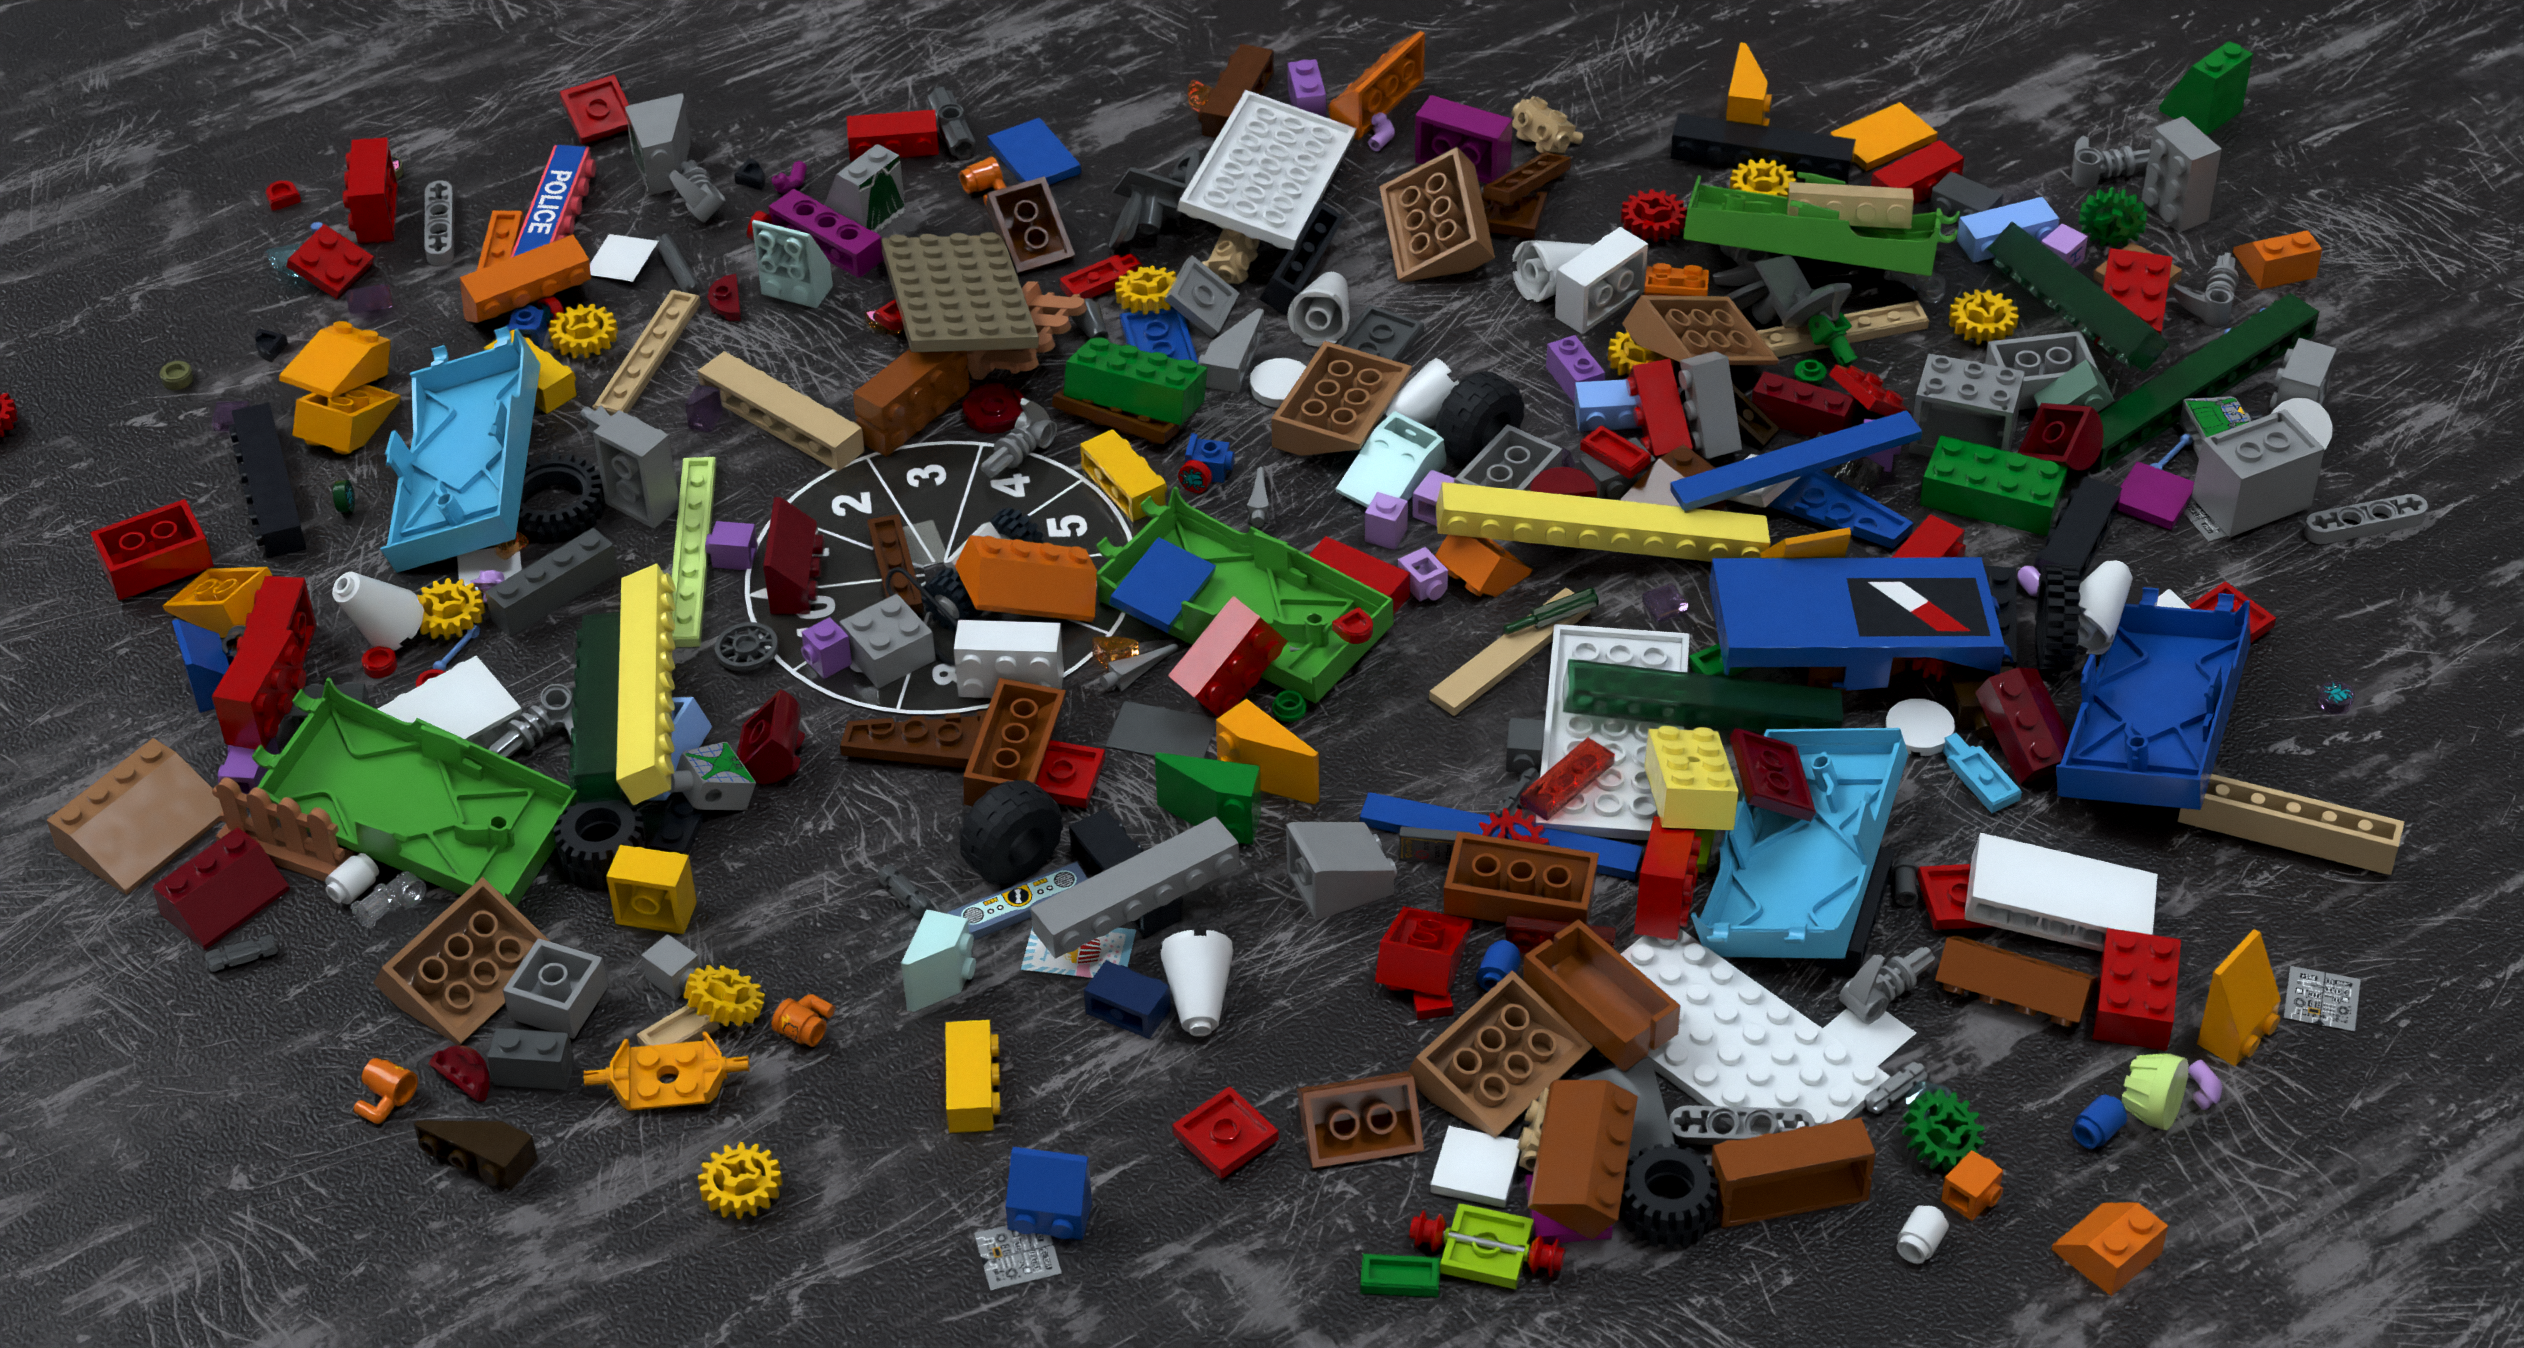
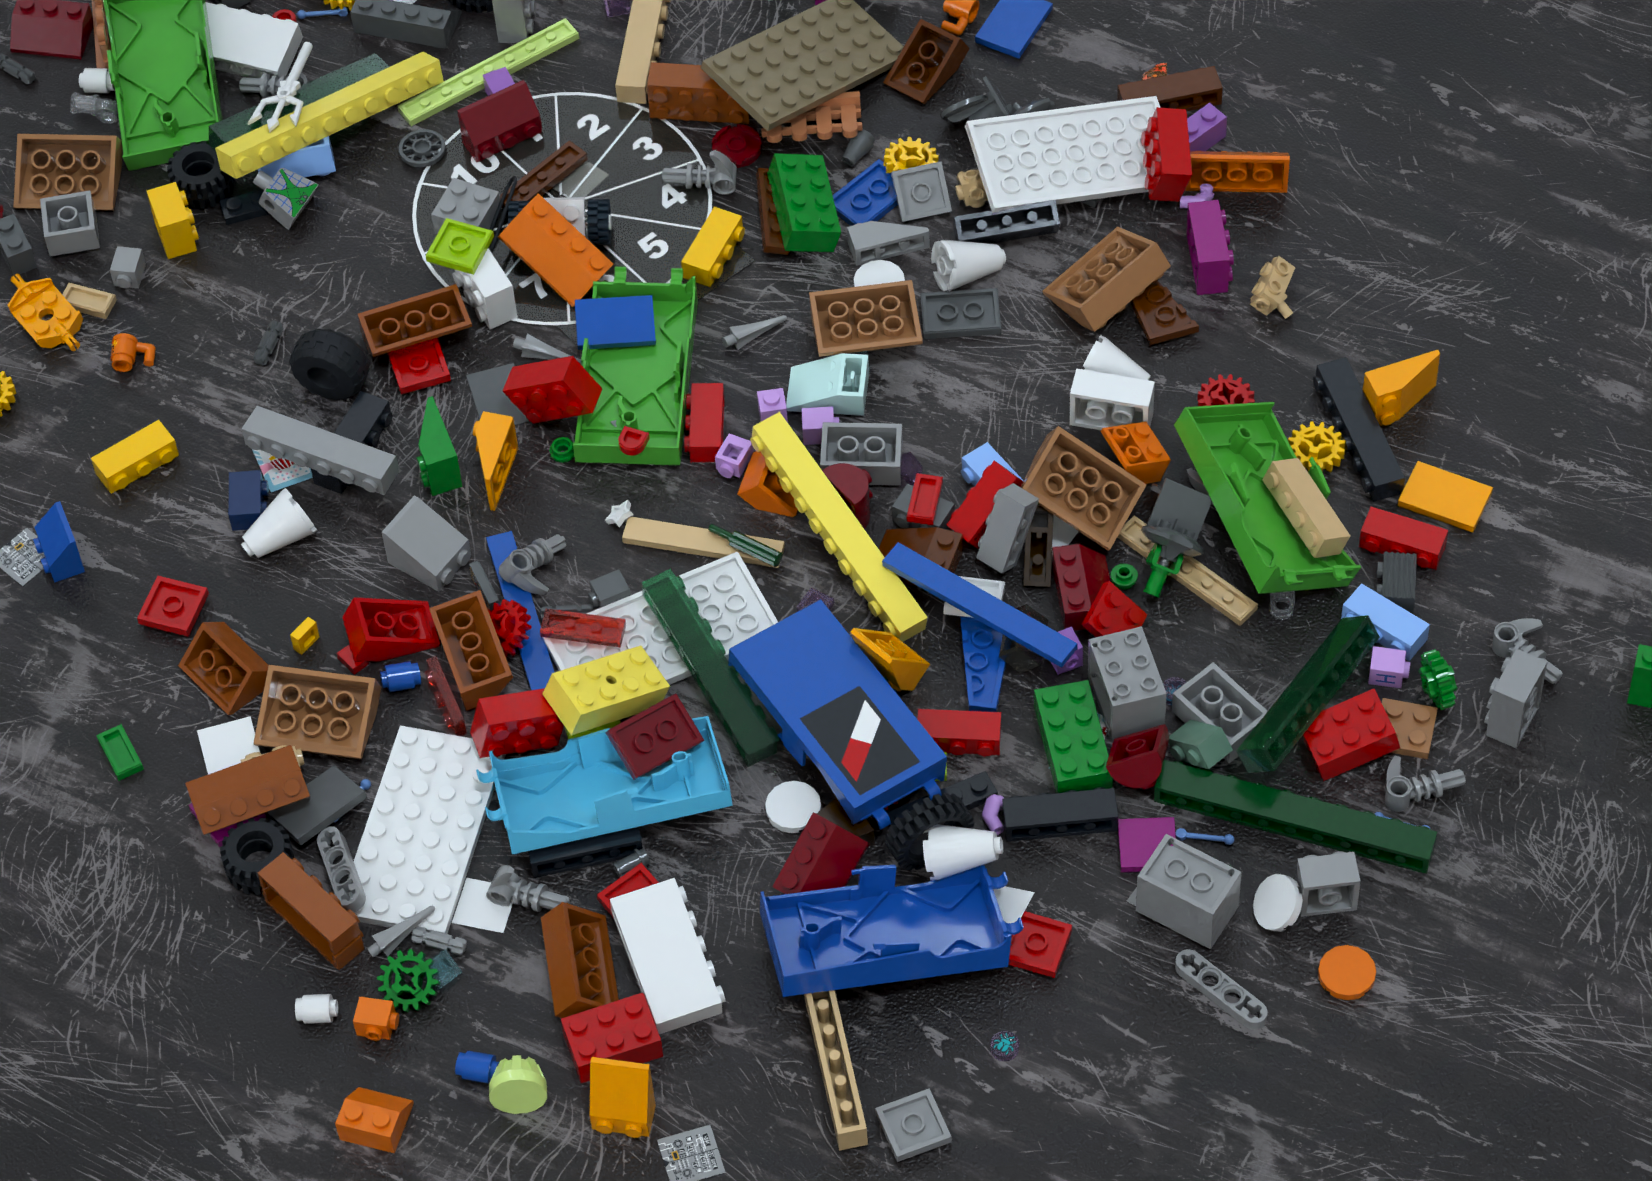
camera: 60 degrees right, 10 degrees up
yellow gear [683,965,765,1027] -> none
dark red brick [737,689,805,784] -> none
medium lavender brick [801,617,852,679] -> none
reddish brown wing [840,711,987,768] -> none
light aqua slope [901,909,976,1012] -> none
tile [947,862,1088,940] -> none
red hinge [1059,254,1143,299] -> none
clear orange slope [1092,636,1139,670] -> none
tile [1178,460,1212,493] -> none
blue brick [1185,433,1235,483] -> none
white cone [1378,358,1459,427] -> none
lime plate [1409,1203,1566,1289] -> none
black tyre [1435,371,1525,467] -> none
reddish brown plate [1483,152,1571,206] -> none
dark orange piece [1523,919,1681,1072] -> none
medium lavender brick [1546,335,1605,403] -> none
medium azure hinge [1942,733,2022,813] -> none
yellow gear [1949,289,2019,344] -> none
torso [2179,397,2263,457] -> none
lavender arm [2188,1060,2222,1110] -> none
orange slope [2233,231,2322,290] -> none
none -> white piece [247,42,313,133]
none -> yellow tile [290,617,320,655]
none -> light grey piece [367,905,435,957]
none -> lime tile [426,218,494,275]
none -> light grey piece [499,534,566,595]
none -> white piece [605,500,633,528]
none -> light grey plate [875,1088,952,1162]
none -> red brick [1141,107,1192,202]
none -> orange tile [1318,945,1376,1000]

